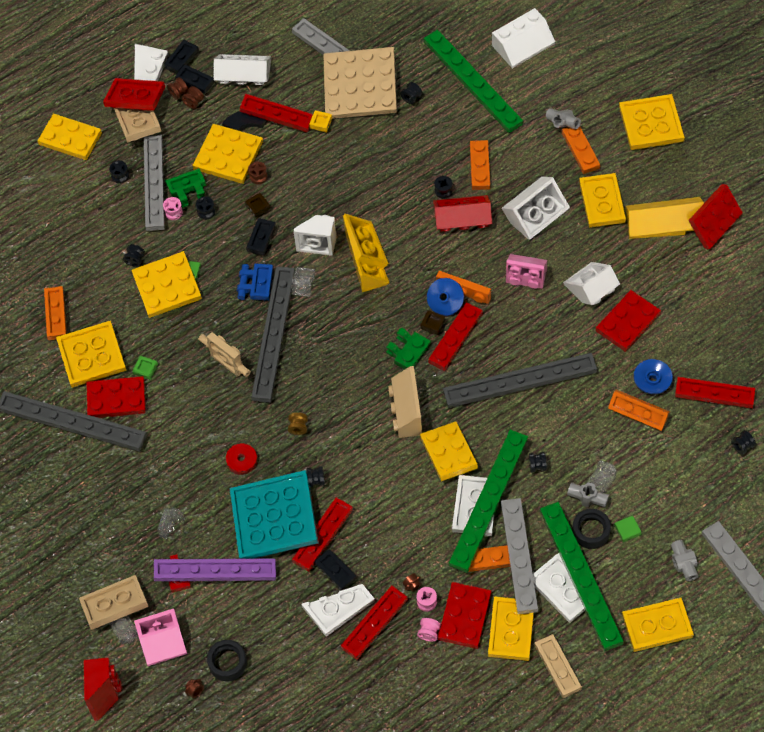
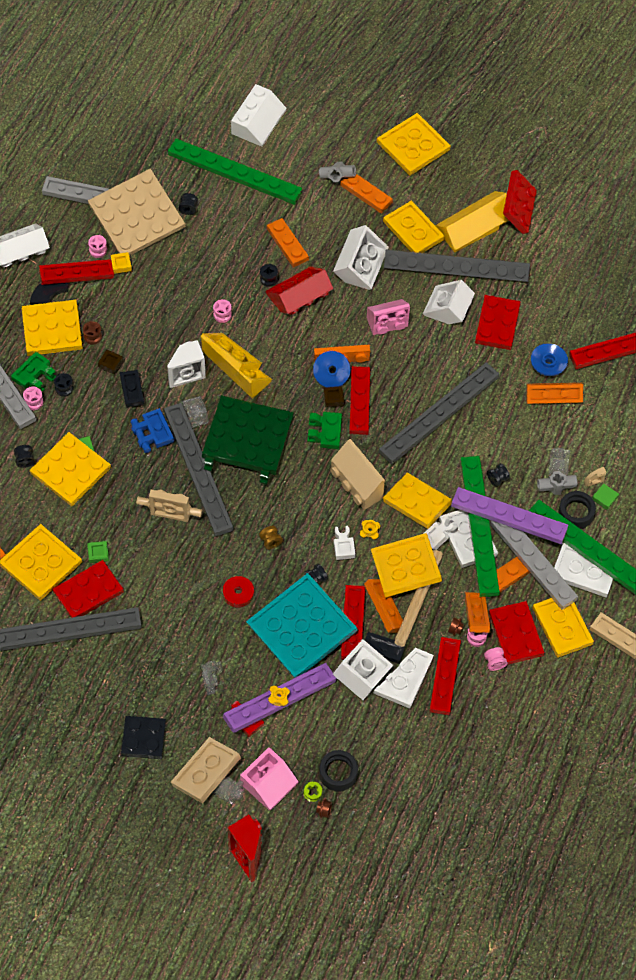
camera: 35 degrees left, 0 degrees up
none -> bright pink wheel [88,235,107,258]
none -> black plate [121,716,166,759]
none -> dark green plate [202,395,294,484]
none -> bright pink wheel [213,299,232,323]
none -> yellow plate [268,685,290,706]
none -> lime bush [303,782,322,802]
none -> white slope [333,639,393,700]
none -> white plate [334,526,355,560]
none -> yellow plate [360,520,380,540]
none -> orange plate [364,579,403,633]
none -> yellow plate [371,533,442,598]
none -> dark grey plate [384,249,530,282]
none -> tan axle [395,550,443,647]
none -> white plate [423,516,457,550]
none -> medium lavender plate [451,487,568,544]
none -> orange plate [465,592,490,633]
none -> tan tile [584,467,606,487]

